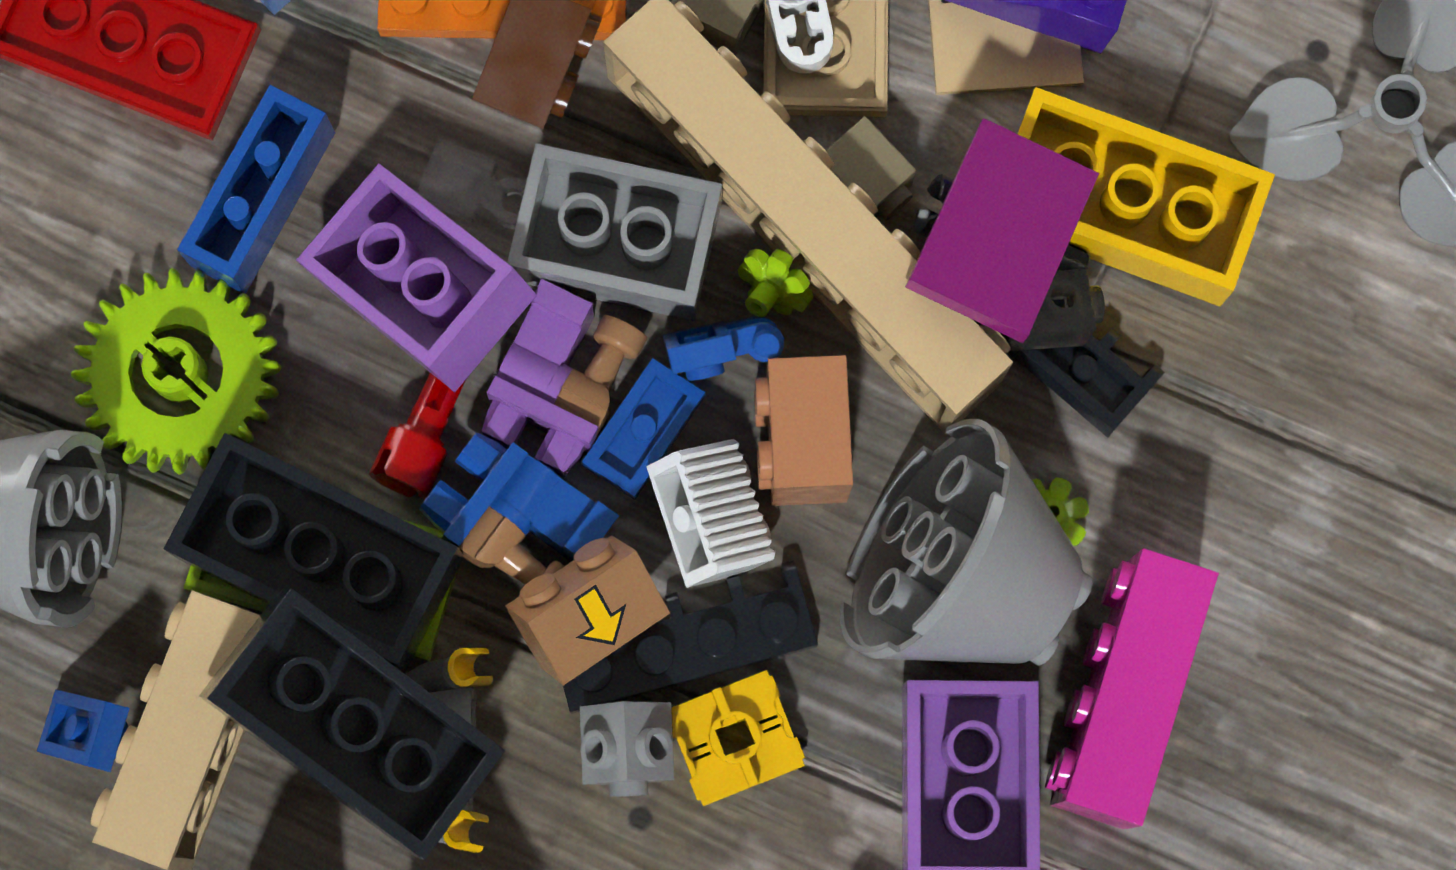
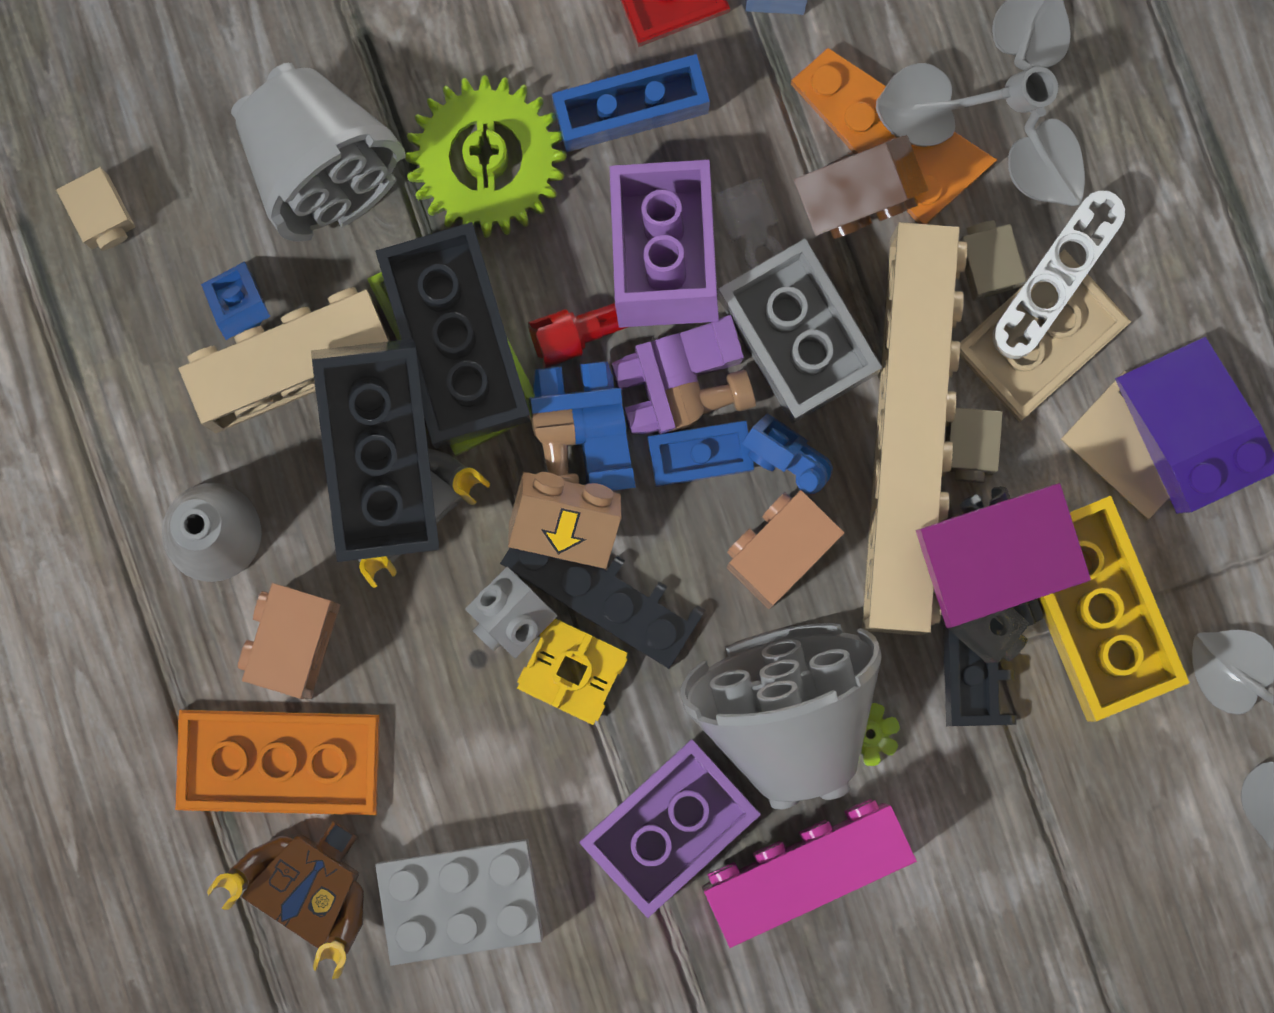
camera: 50 degrees right, 5 degrees up
white brick [646,439,775,588] -> none
lime plant [738,249,814,317] -> none

